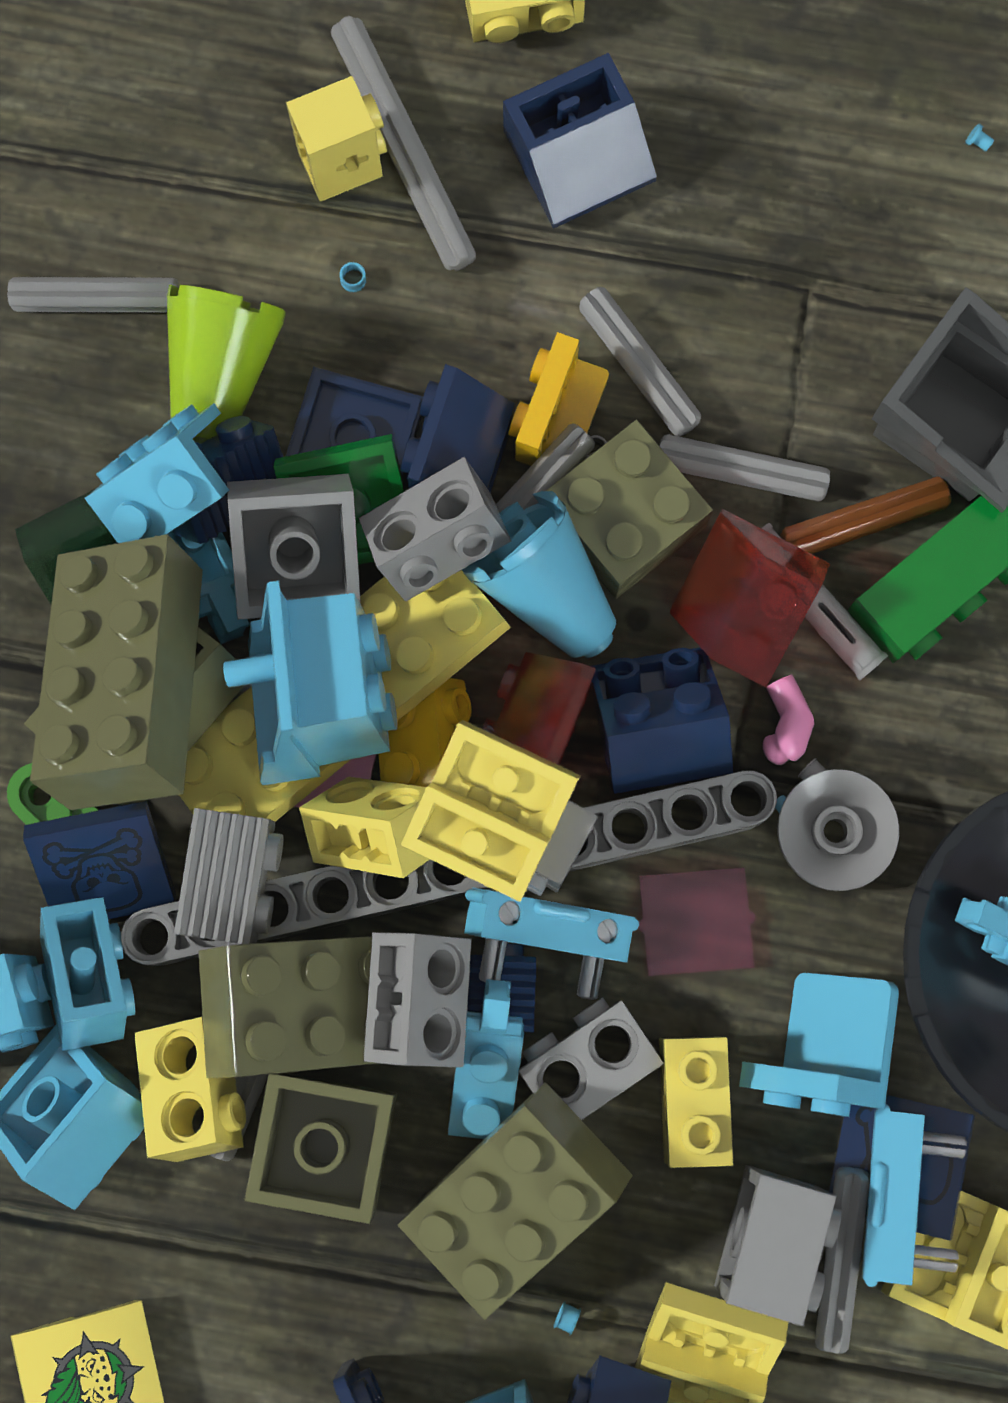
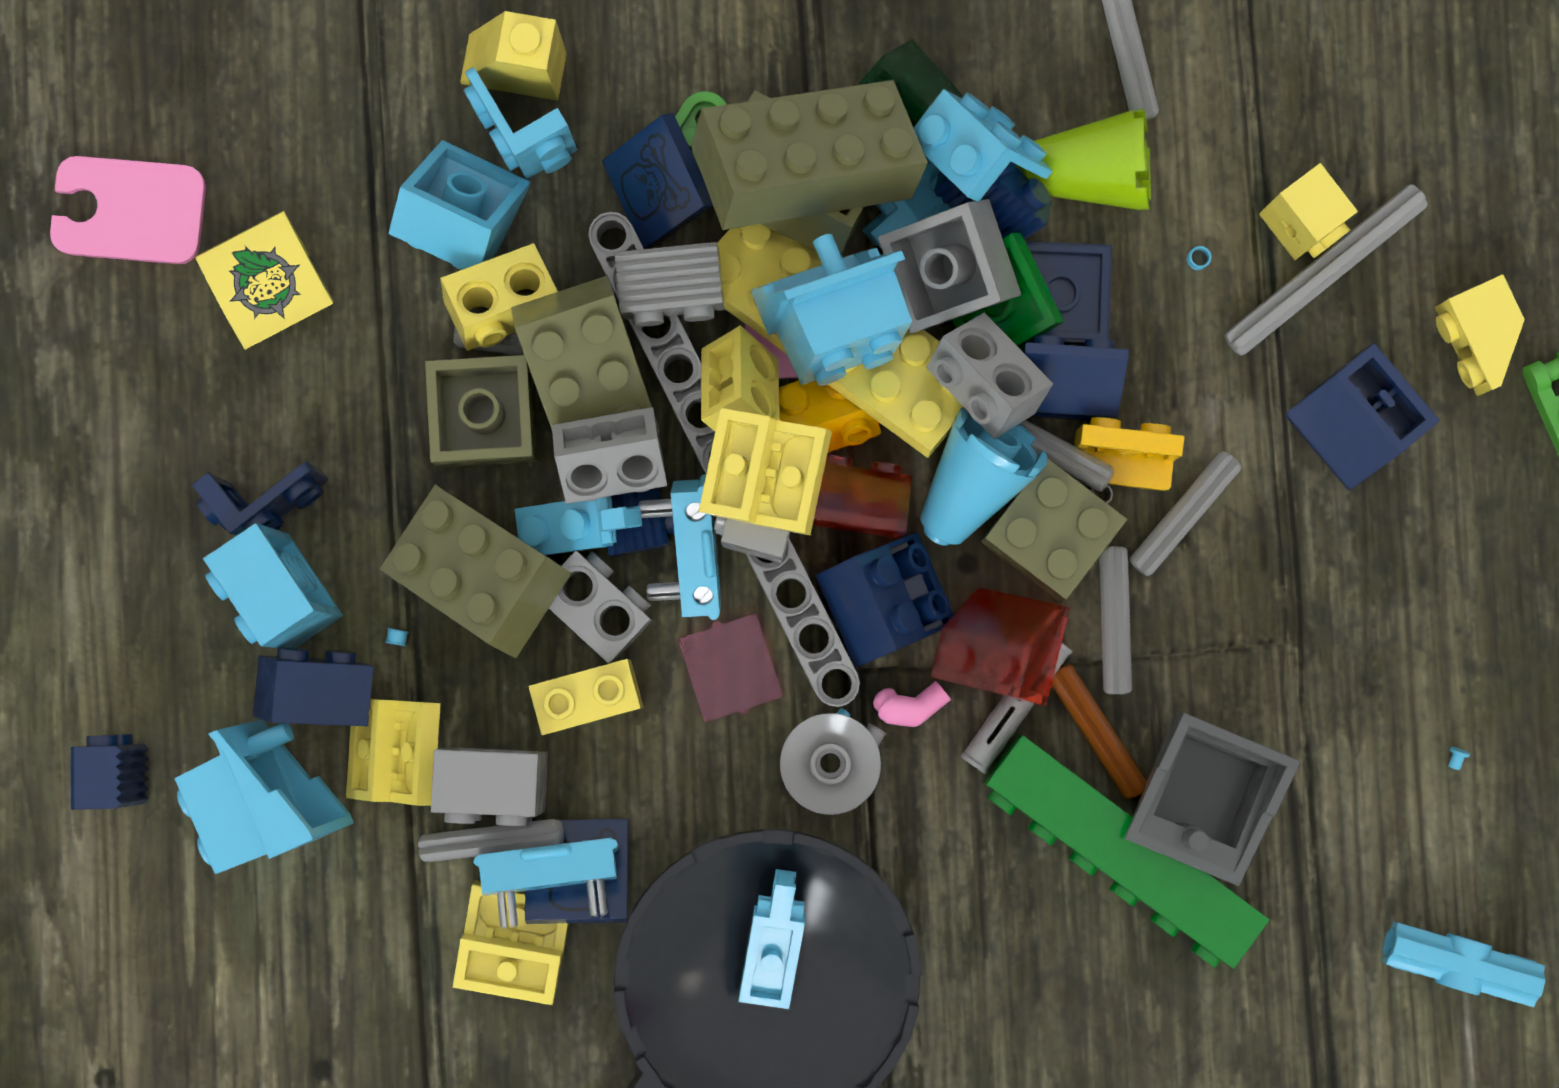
camera: 75 degrees right, 5 degrees up
medium azure brick [40,897,135,1051] -> none
medium azure bracket [739,973,899,1117] -> none

